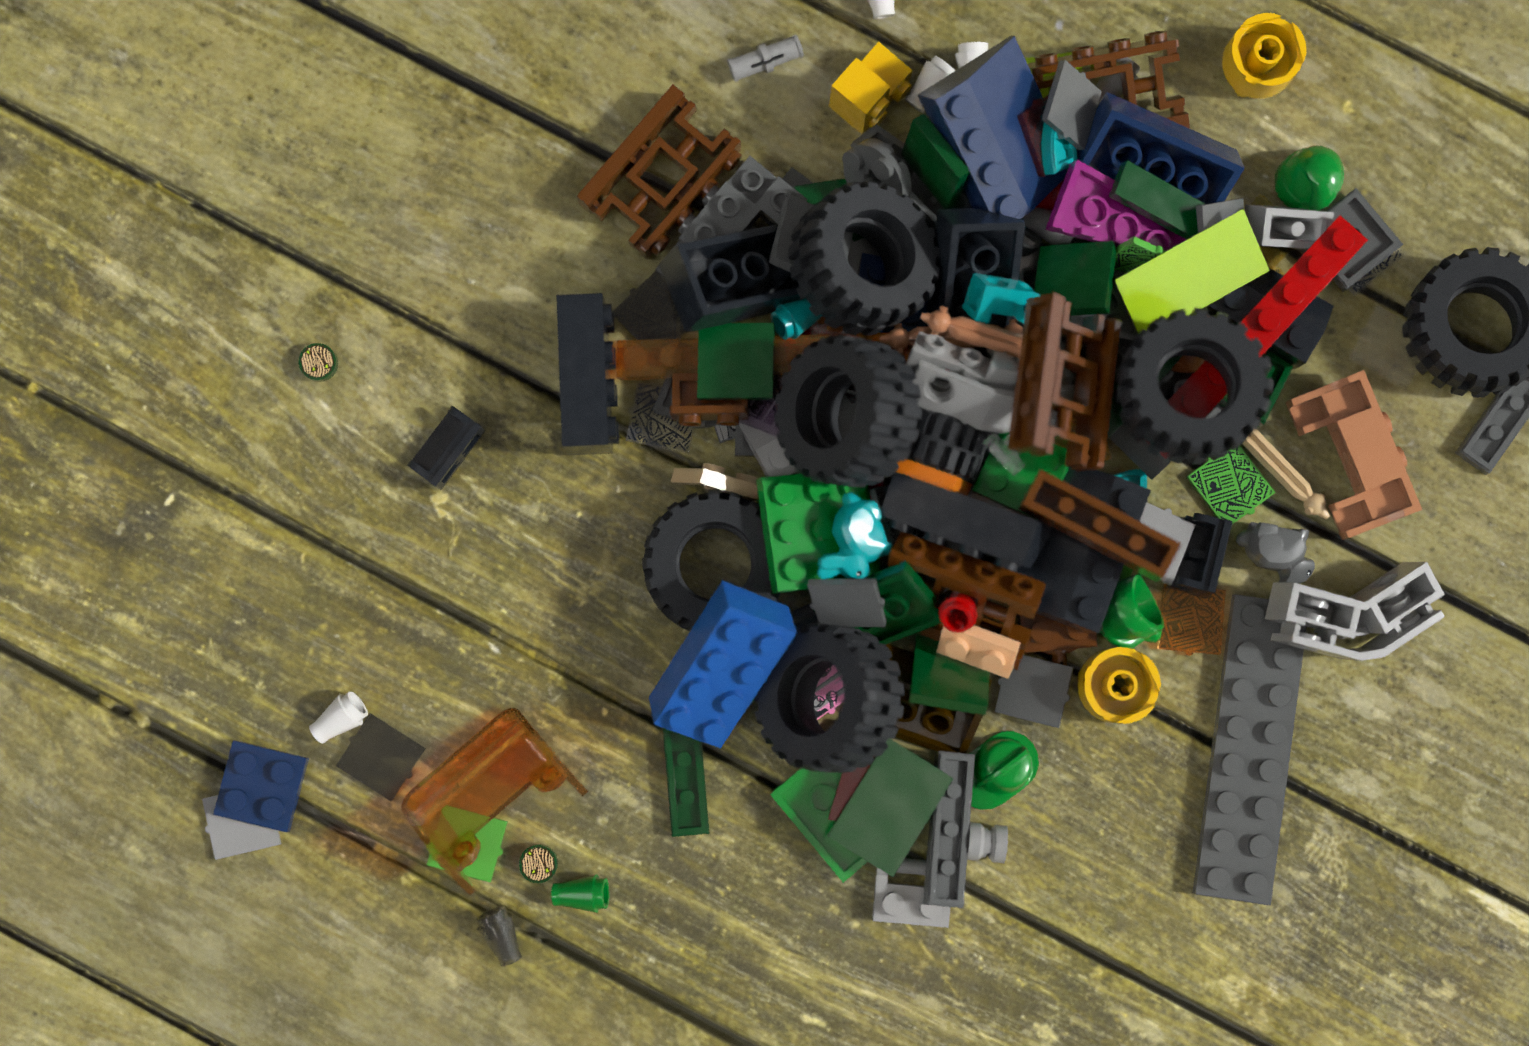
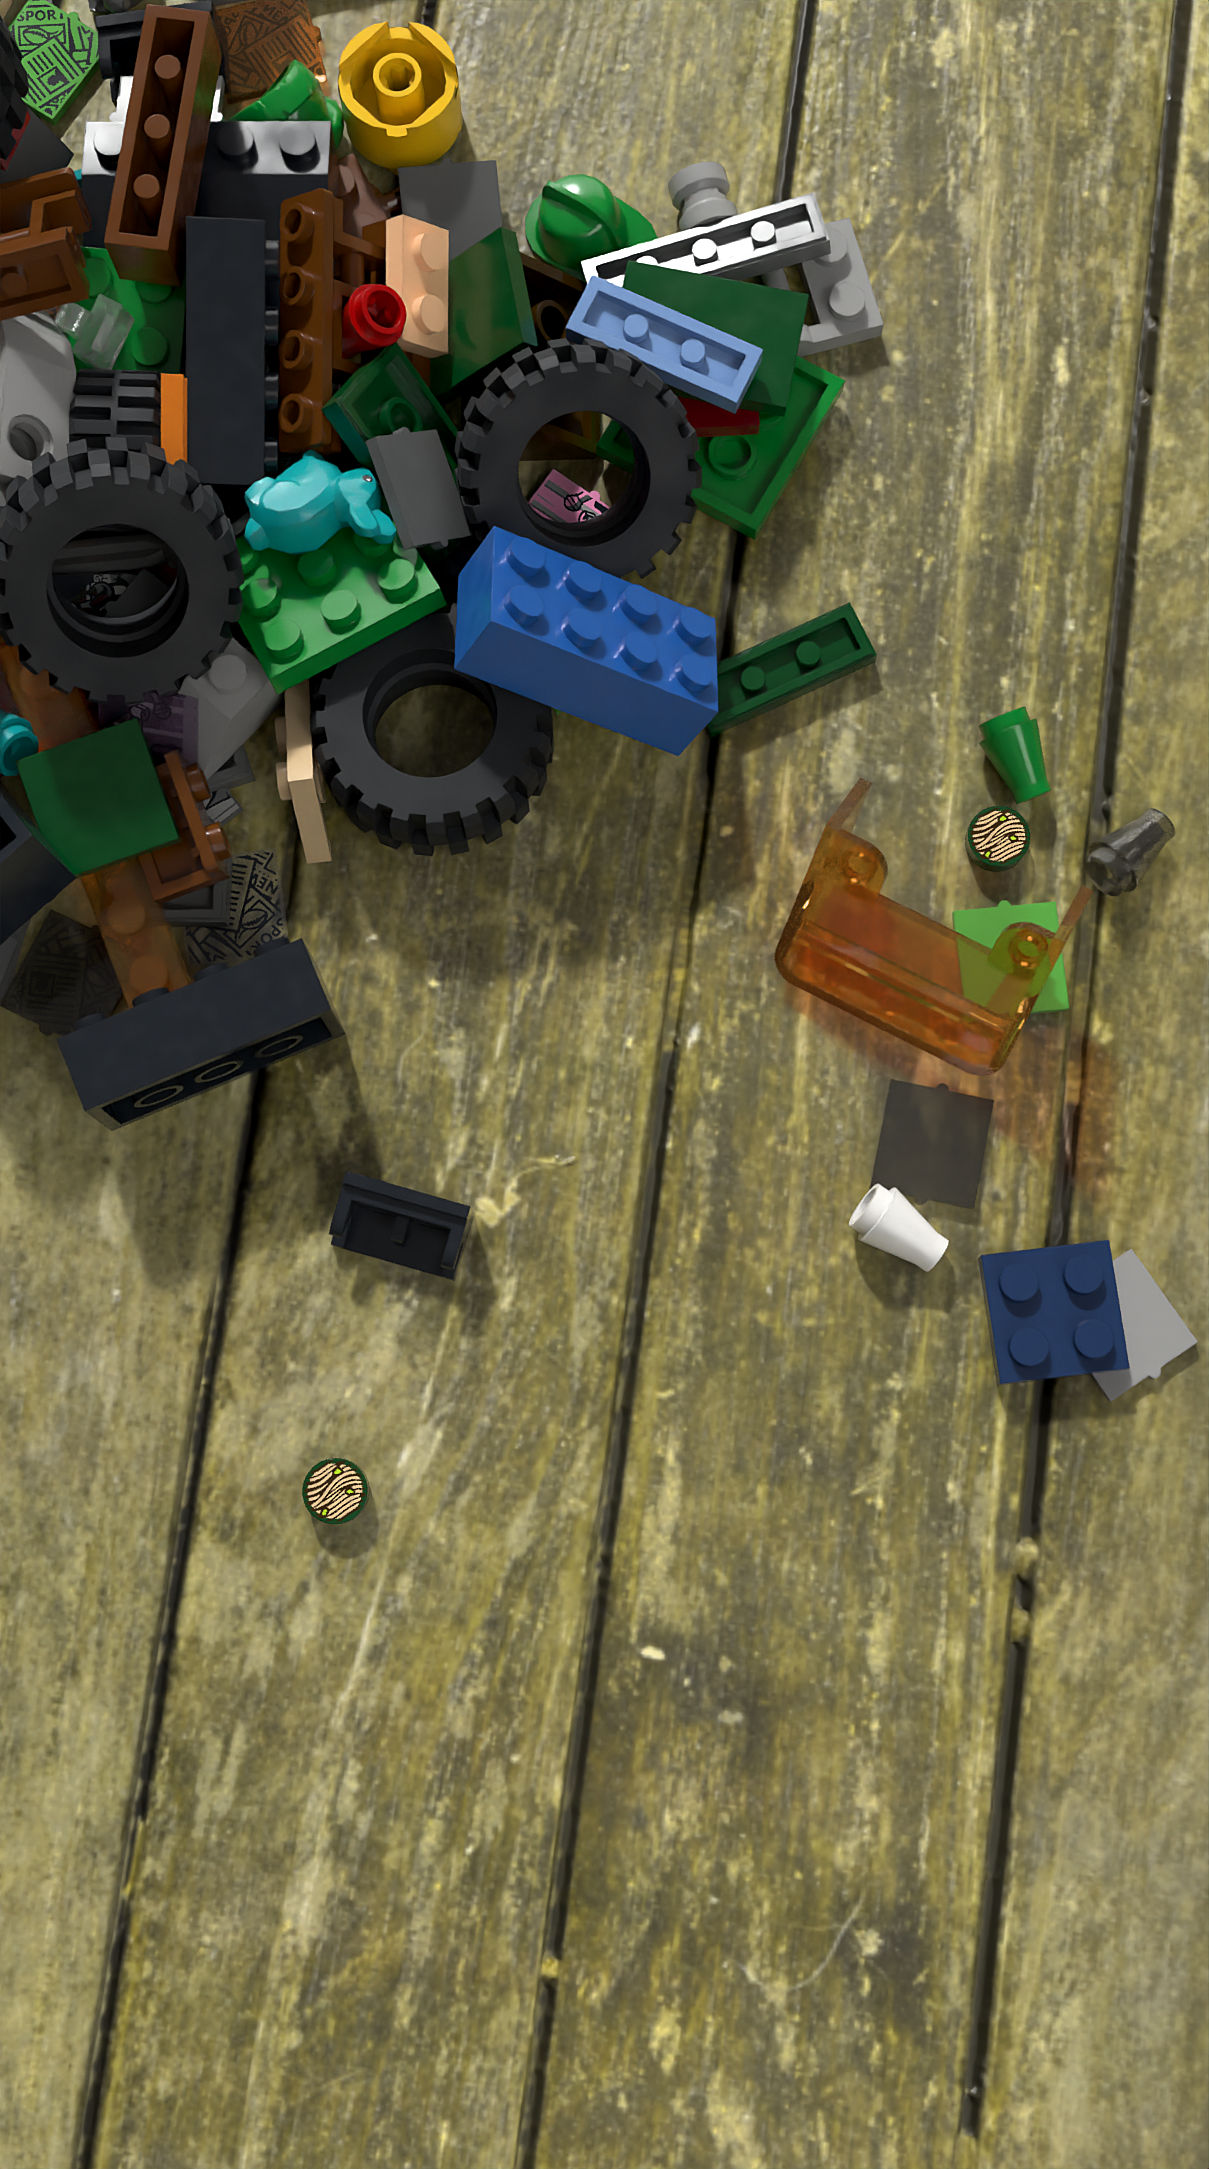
camera: 105 degrees left, 5 degrees down
none -> medium blue plate [565,275,763,414]

